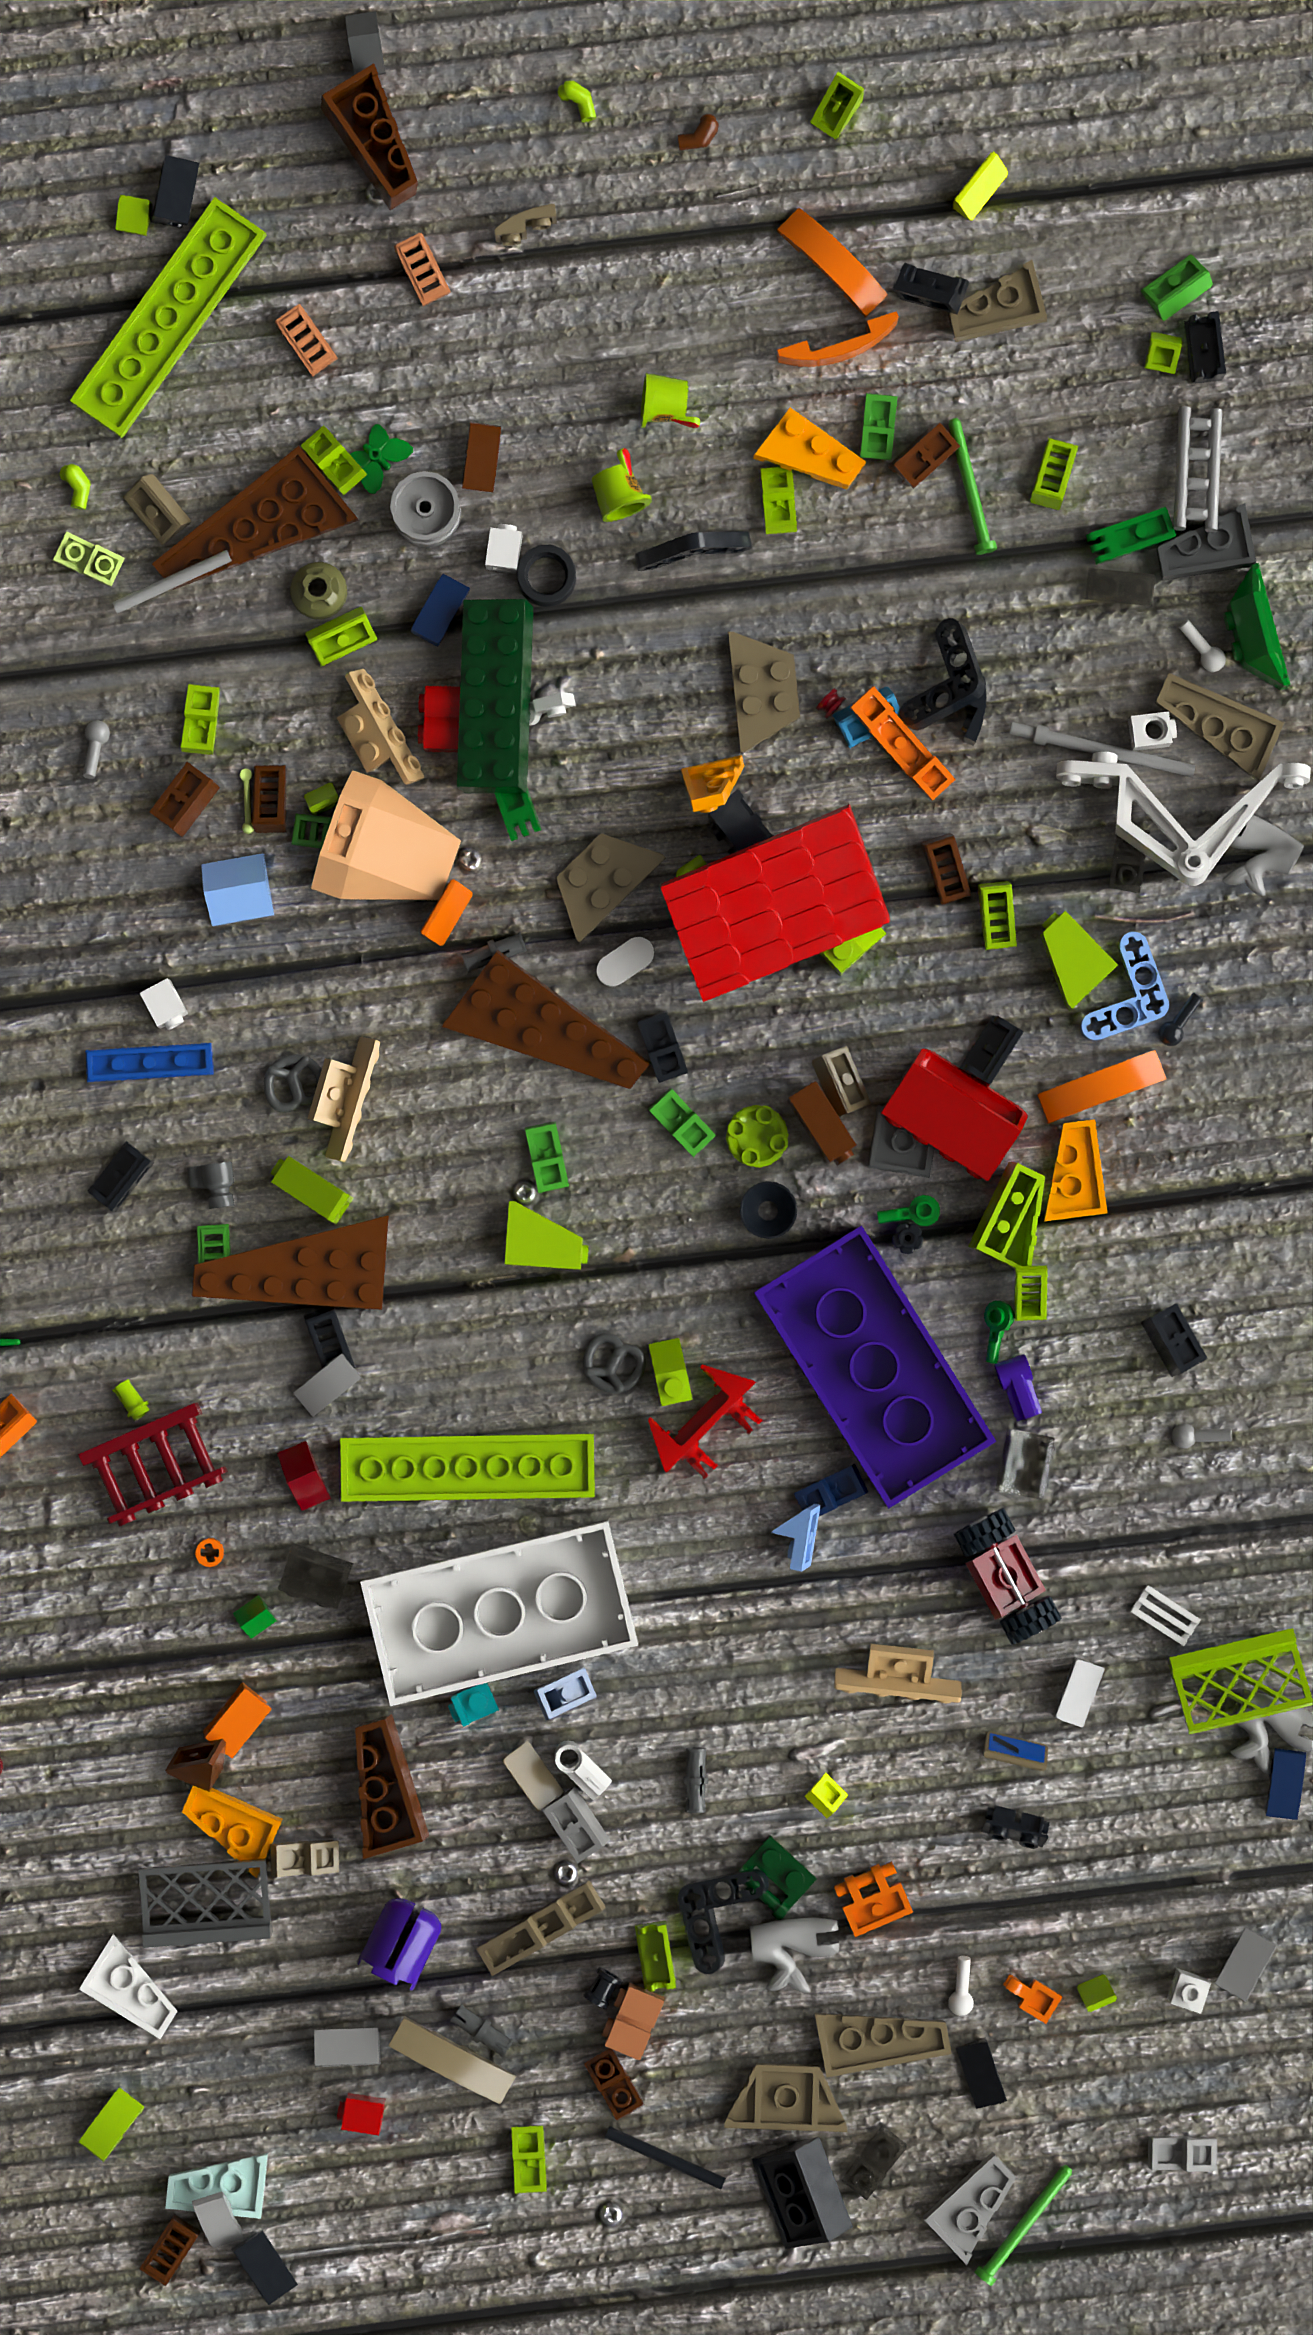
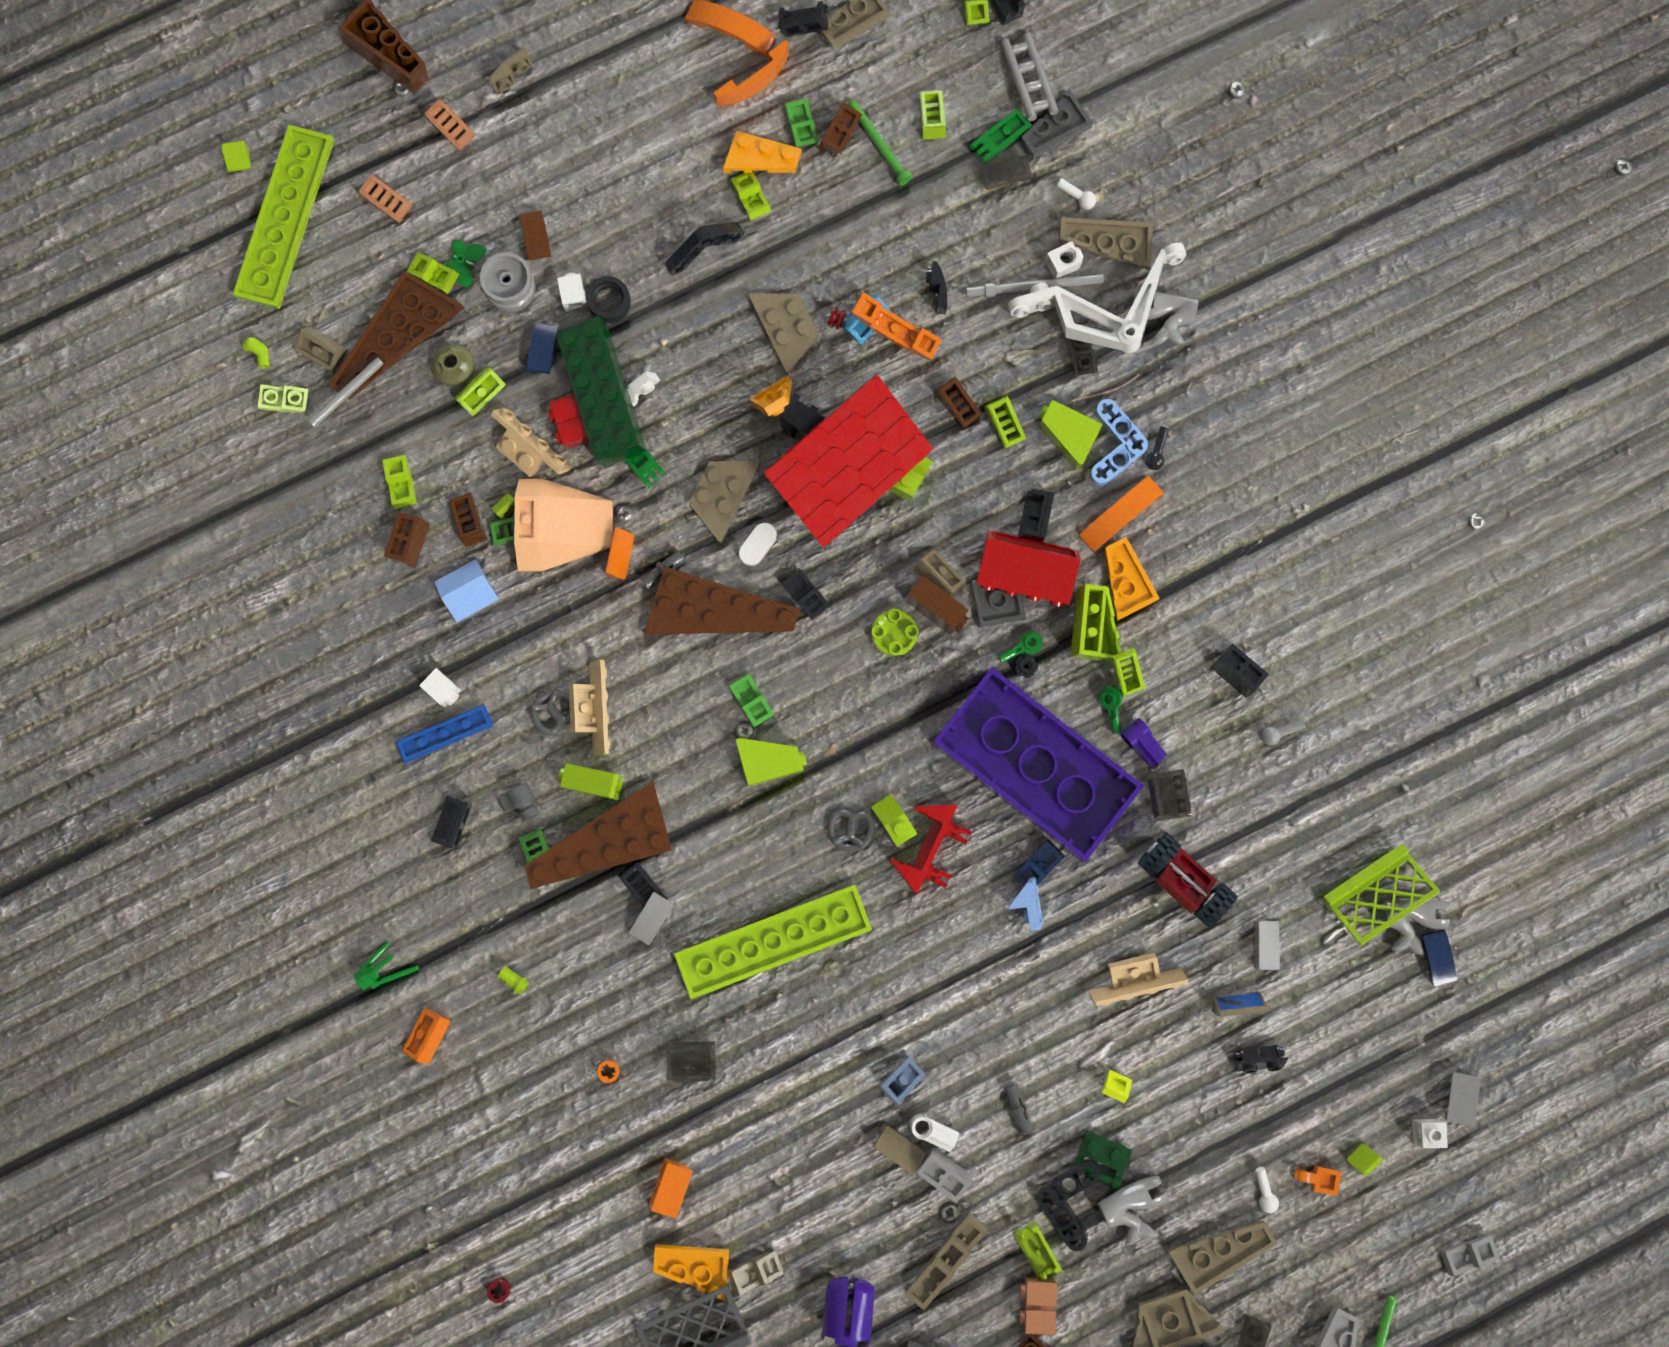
camera: 25 degrees left, 5 degrees down
dark red fence [78,1402,228,1527] -> none
light grey bar [83,720,110,779] -> none
black hinge [151,155,200,228] -> none
reddish brown slope [165,1739,226,1792] -> none
green slope [233,1595,277,1639] -> none
yellowish green hinge [240,769,254,834] -> none
dark red slope [277,1440,331,1511] -> none
reddish brown wedge [355,1714,430,1859] -> none
white tile [360,1520,638,1706] -> none
teal bracket [448,1682,499,1727] -> none
black bush [583,1967,623,2009] -> none
lime hat [592,448,652,522] -> none
lime hat [640,373,700,428] -> none
bright green slope [648,1088,716,1157] -> none
black piece [740,1181,797,1239] -> none
orange plate [834,1861,913,1937] -> none
black beam [899,618,985,731] -> none
black slope [956,2037,1007,2109] -> none
white tile [1130,1585,1201,1646] -> none
green wedge [1223,563,1291,690] -> none

